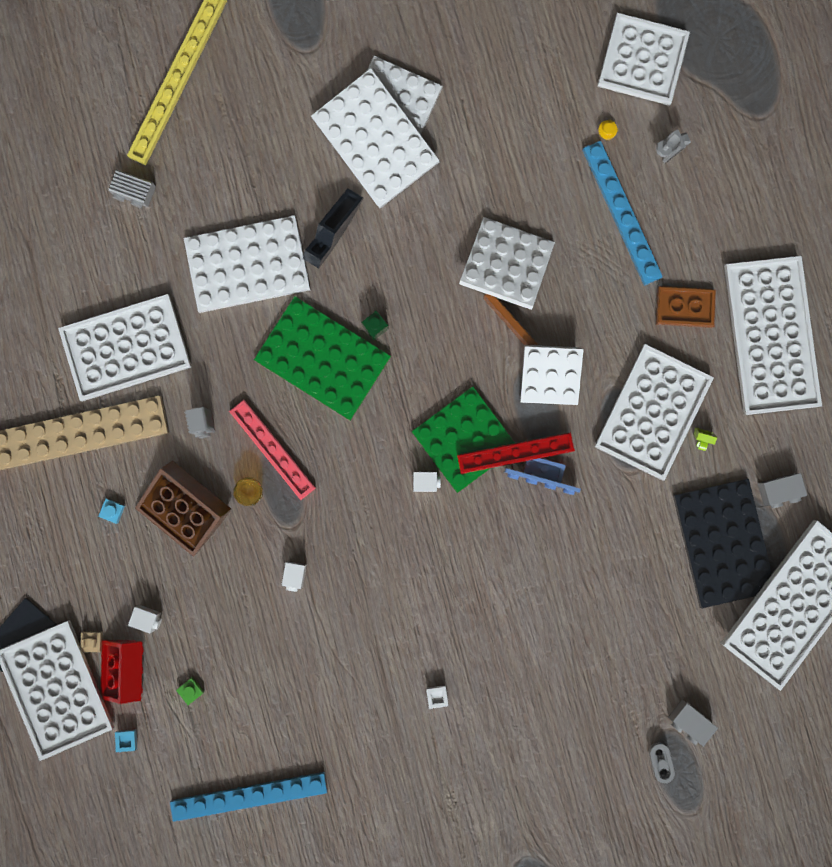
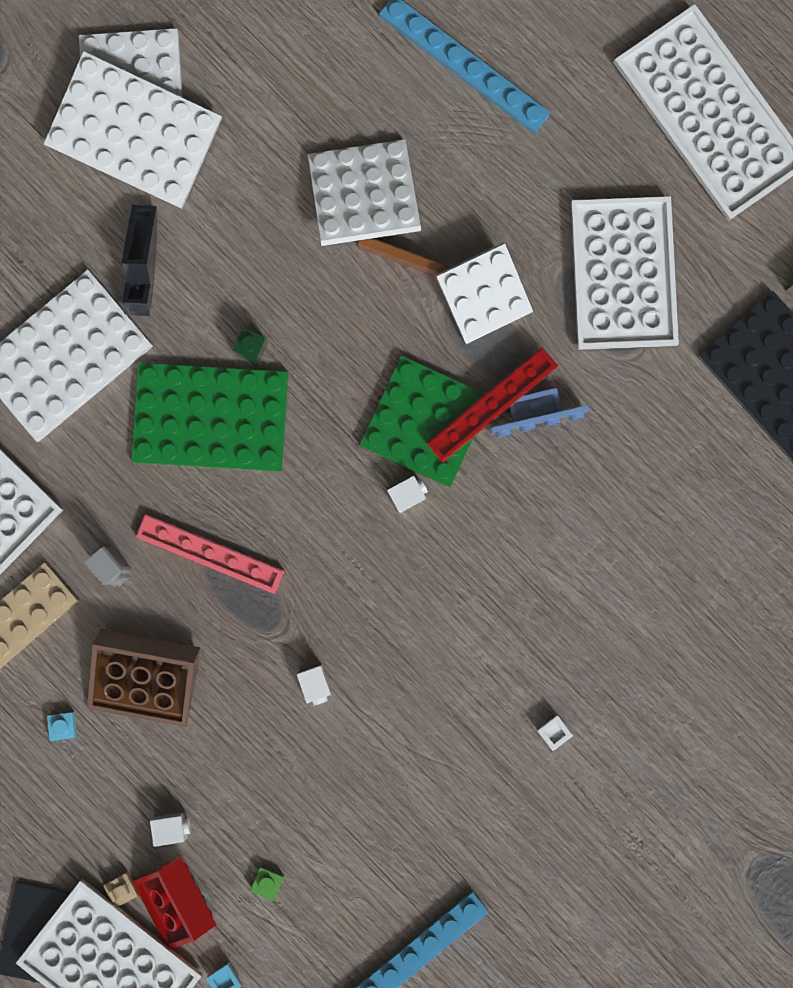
camera: 30 degrees left, 0 degrees up
clear yellow hair [233,477,263,506] -> none
dark orange tile [656,286,716,328] -> none
lime tile [693,428,717,451] -> none

